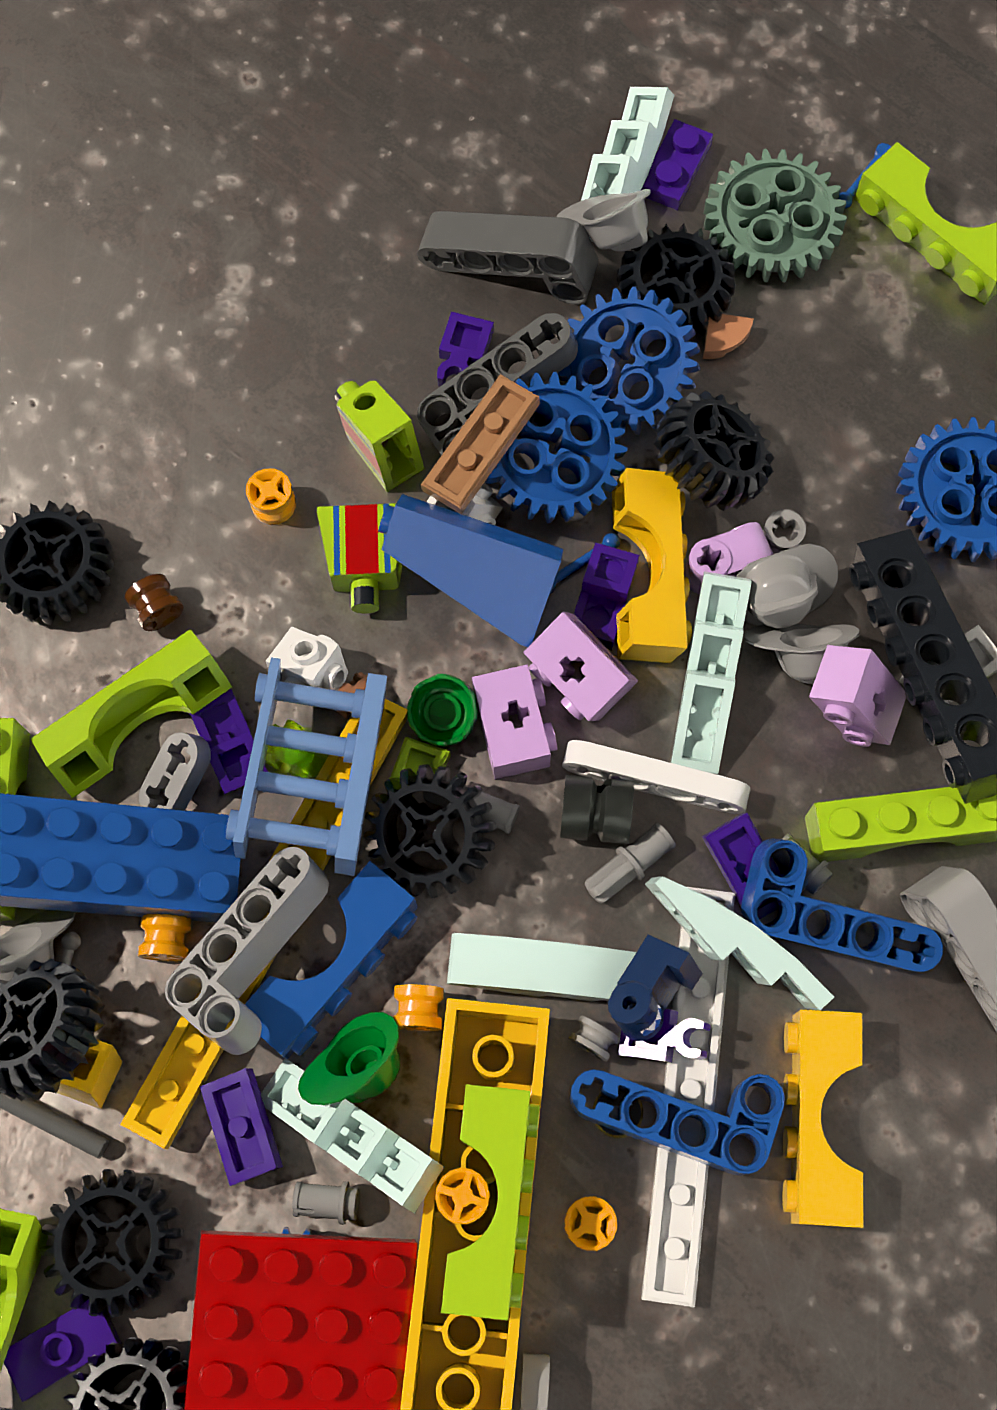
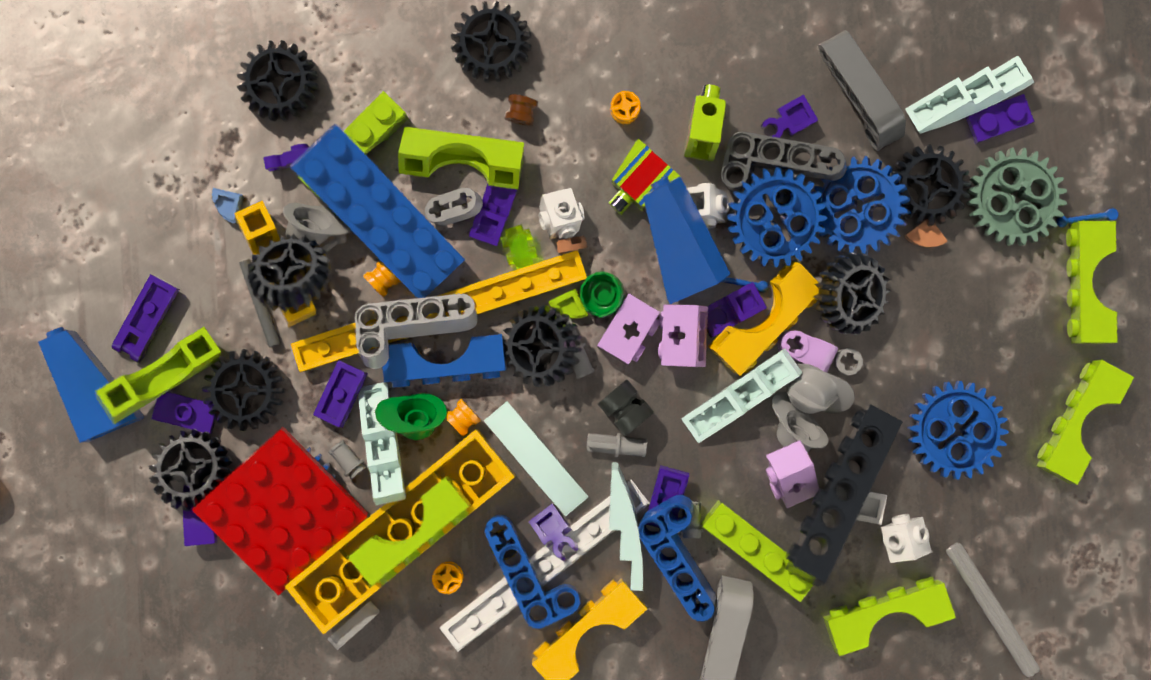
camera: 45 degrees right, 15 degrees up
medium blue fence [226,657,387,876] -> none
medium nougat tile [421,374,540,515] -> none
light orange wheel [435,1168,491,1225] -> none
light grey piece [557,189,651,251] -> none
white beam [562,740,751,814] -> none
light grey bush [568,1016,620,1061] -> none
dark blue leg [608,934,703,1041] -> none

